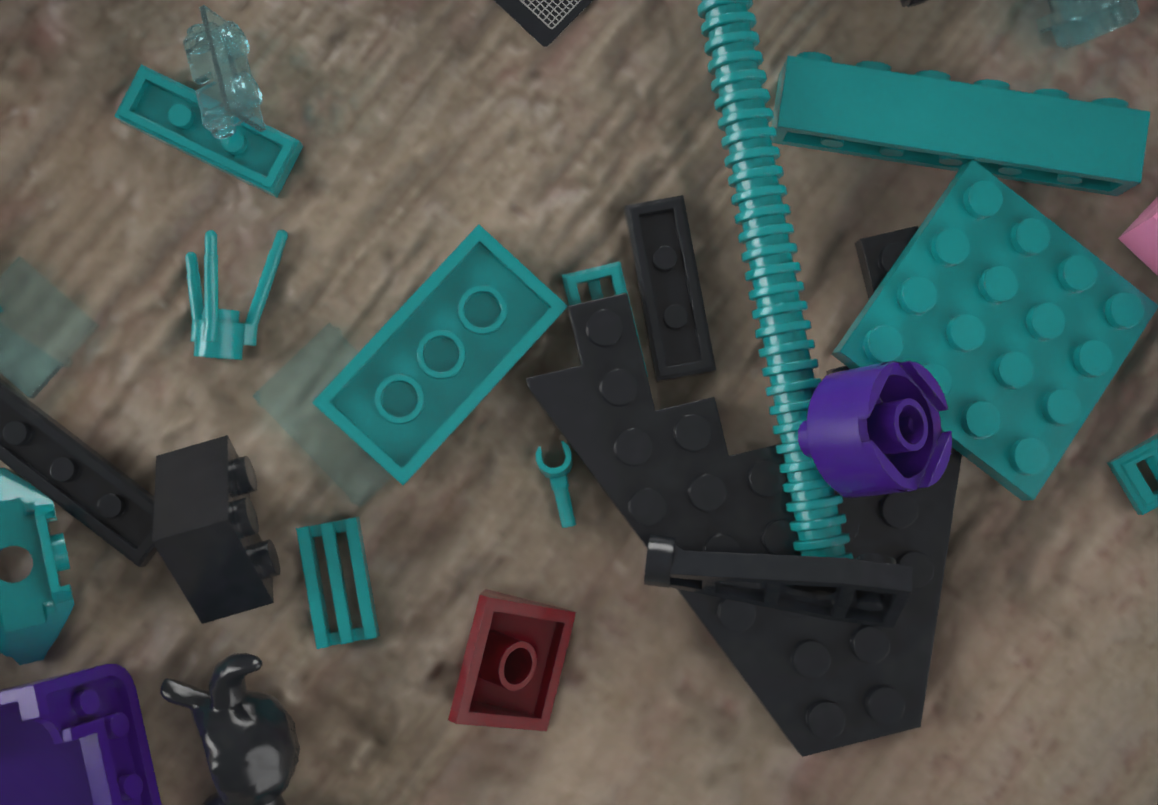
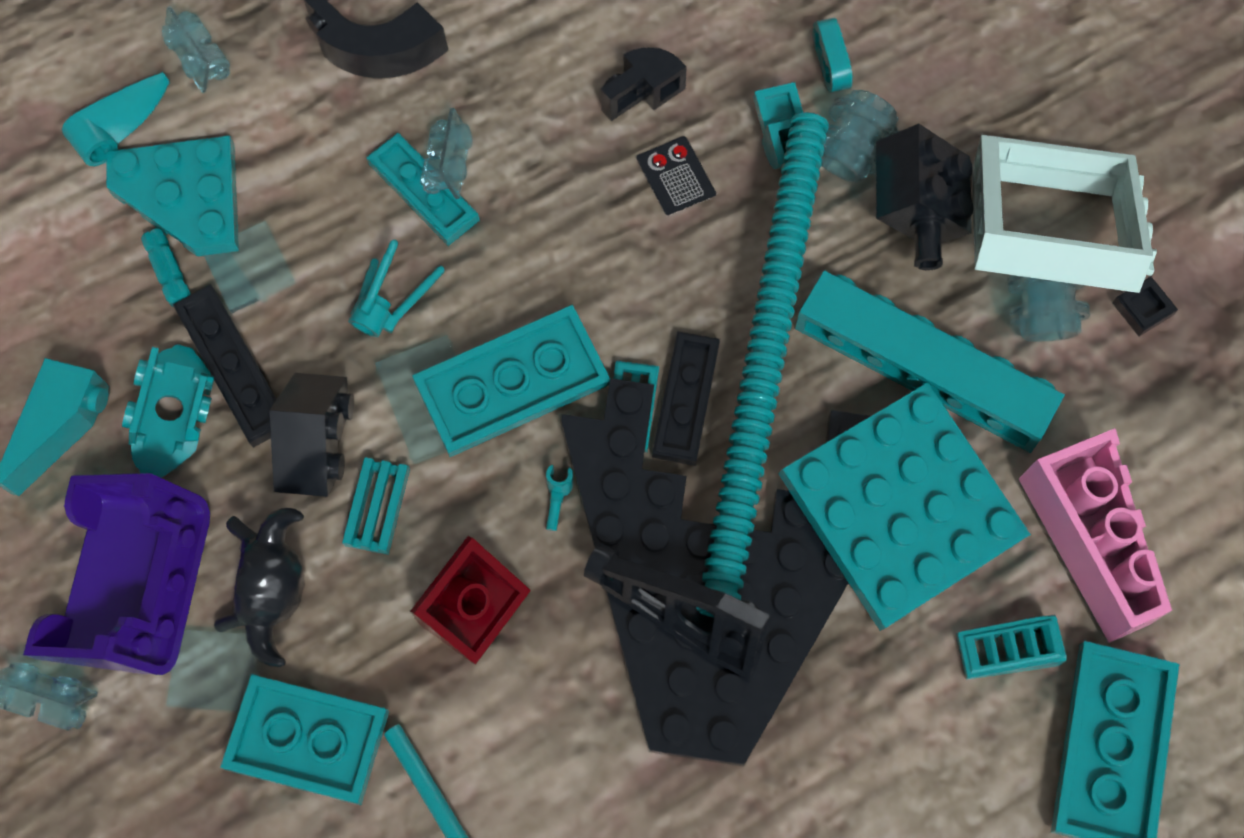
camera: 25 degrees right, 15 degrees down
dark purple brick [798,361,952,498] -> none

